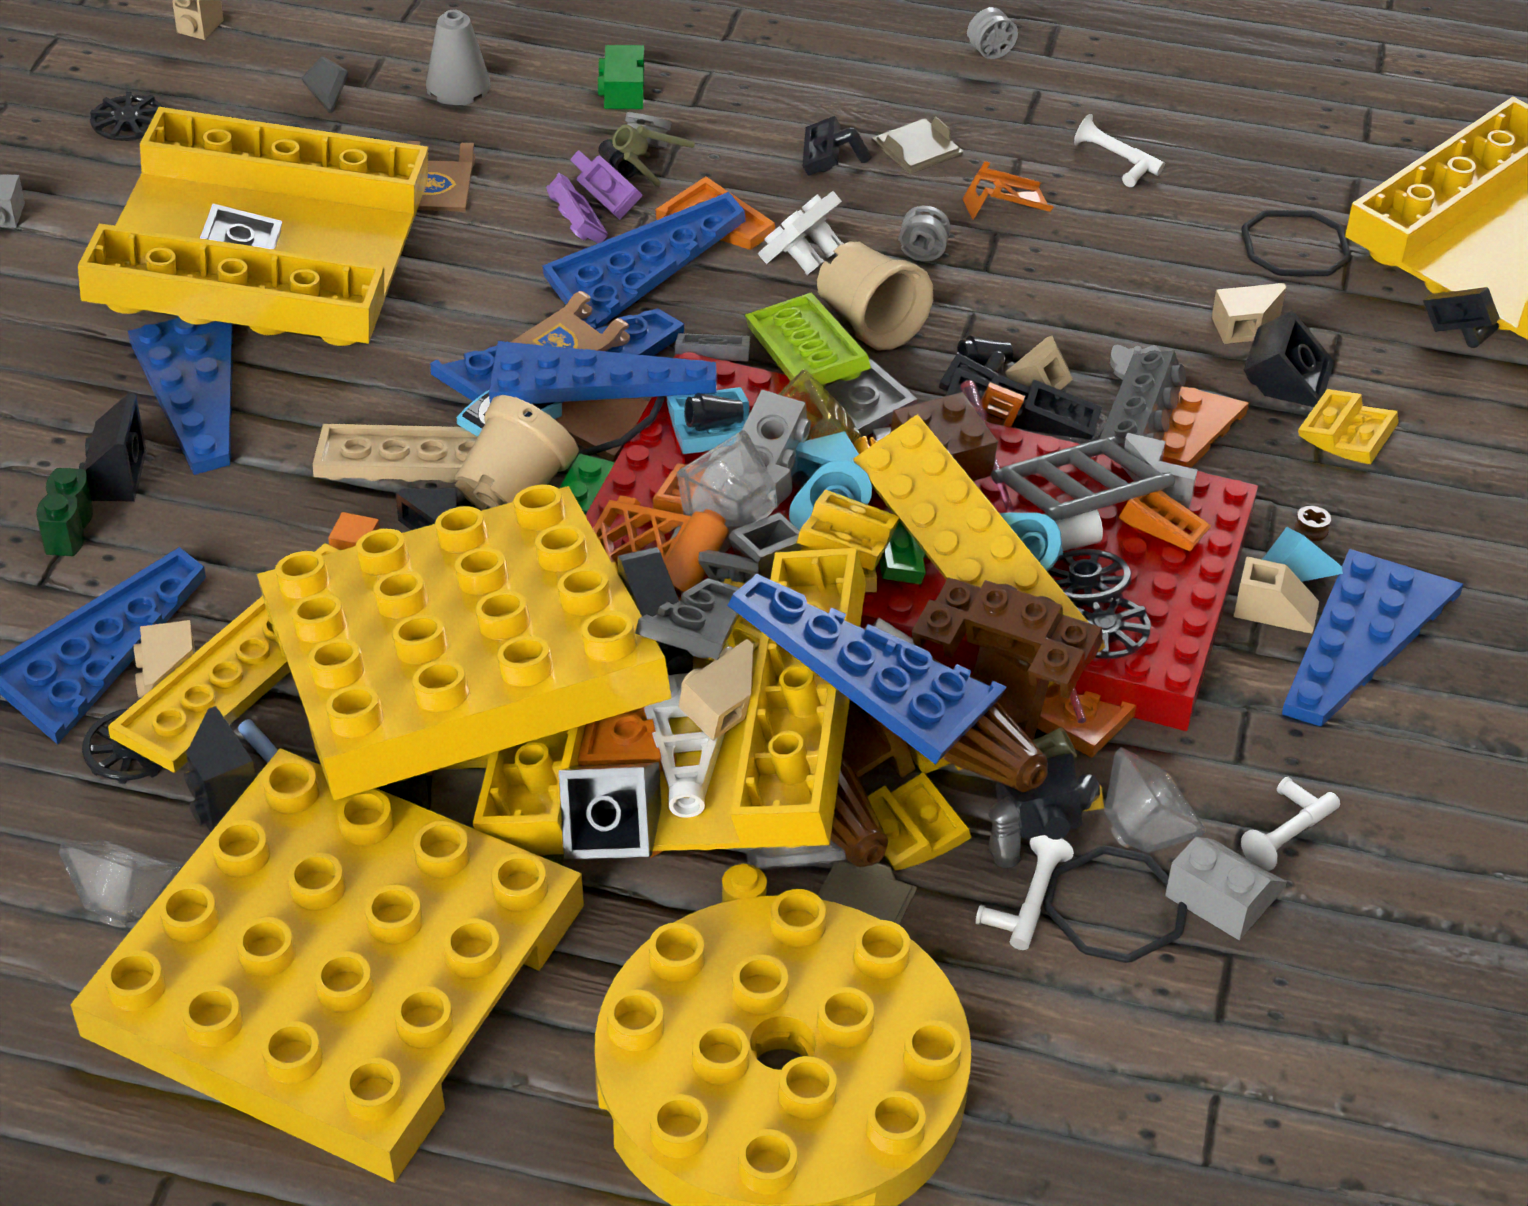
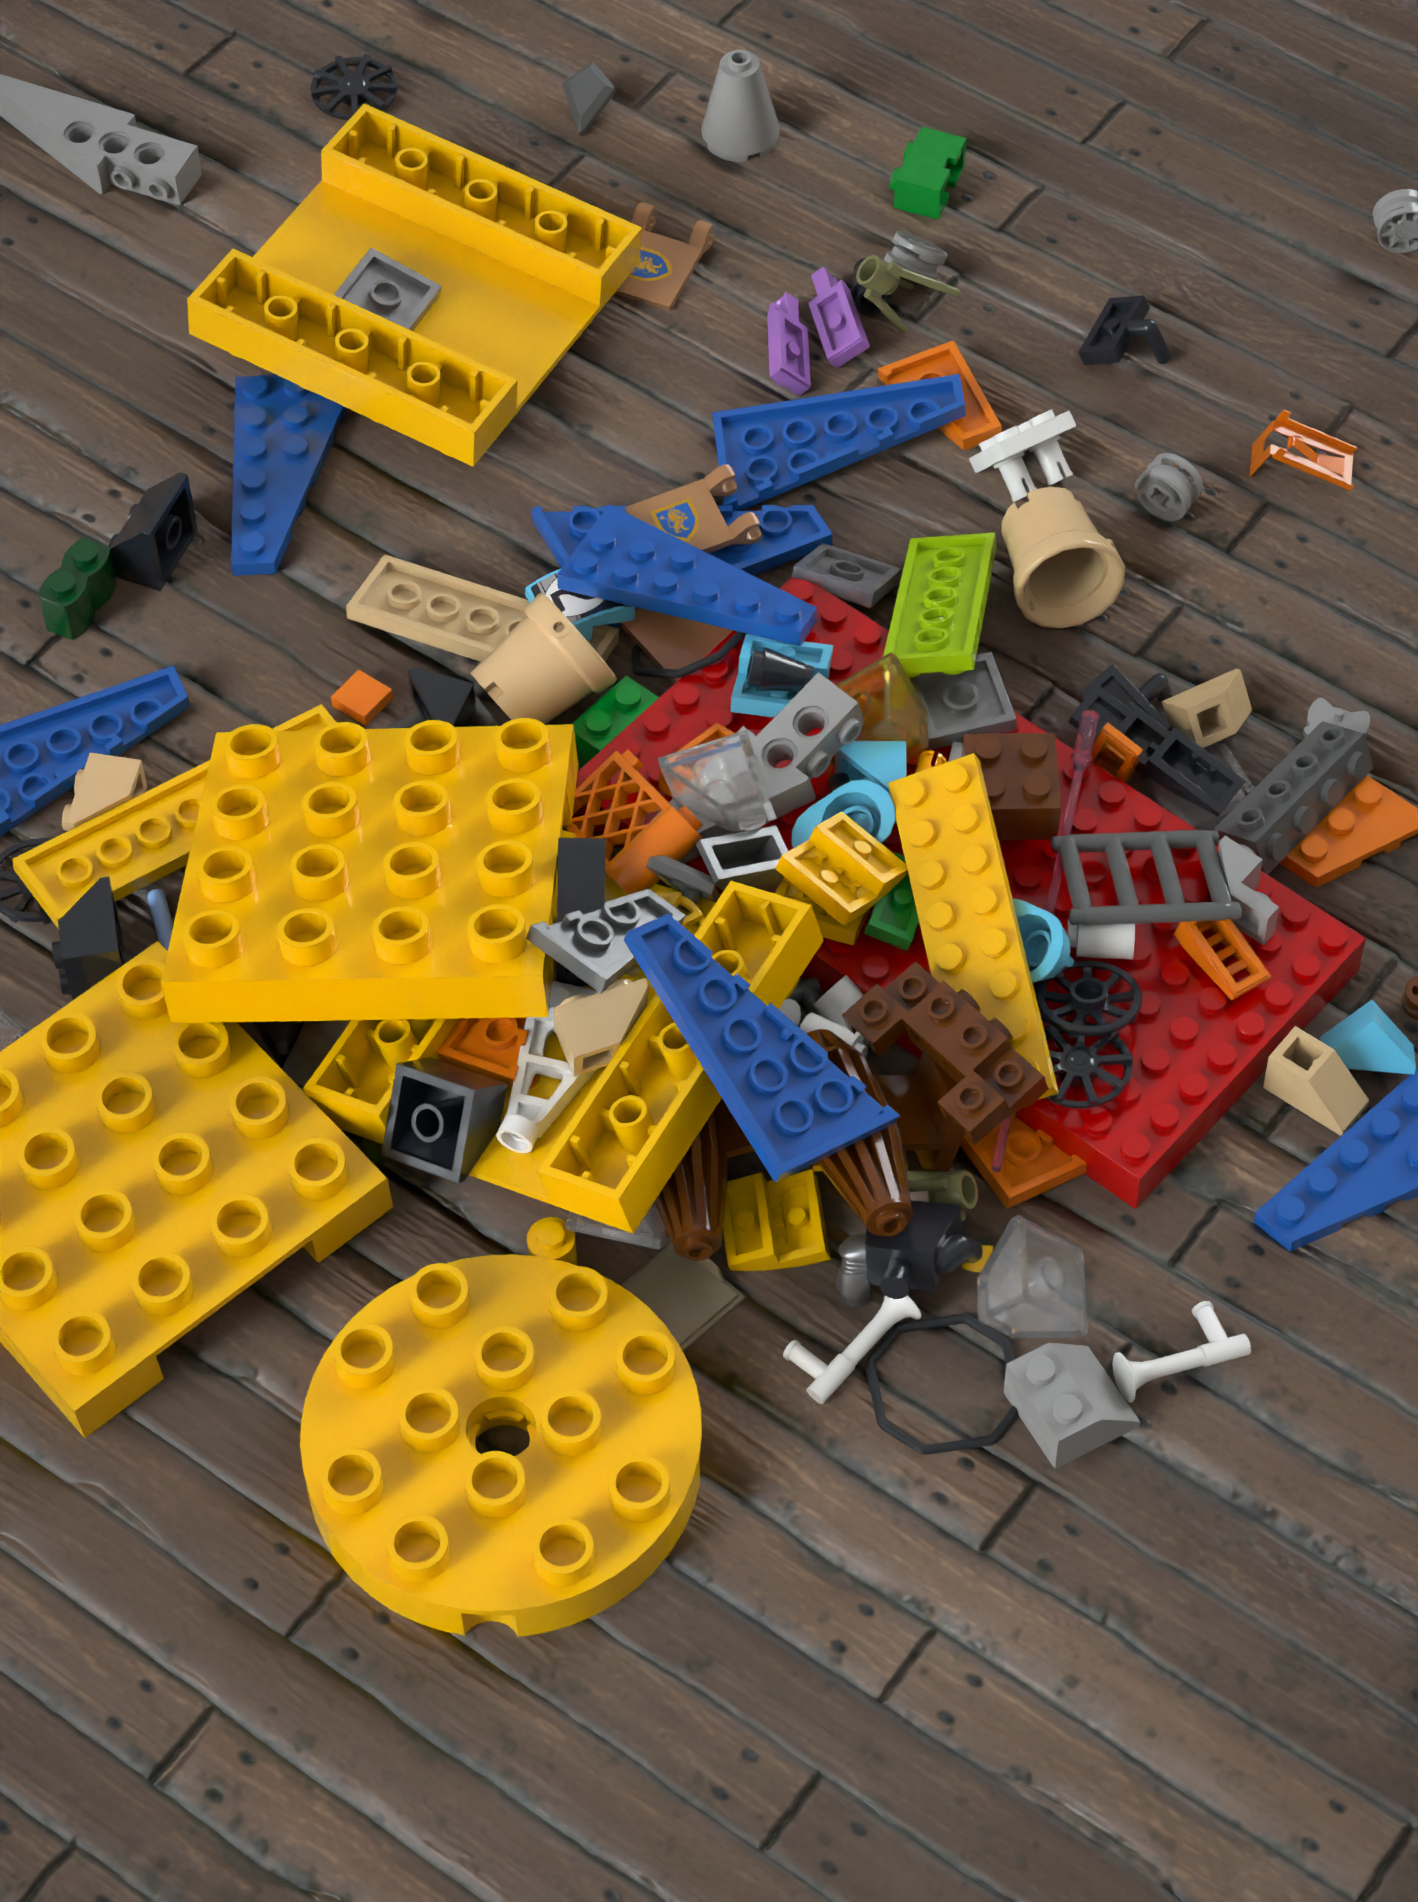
camera: 25 degrees right, 10 degrees up
piece [872,116,963,174] -> none
black cone [957,336,1013,366] -> none

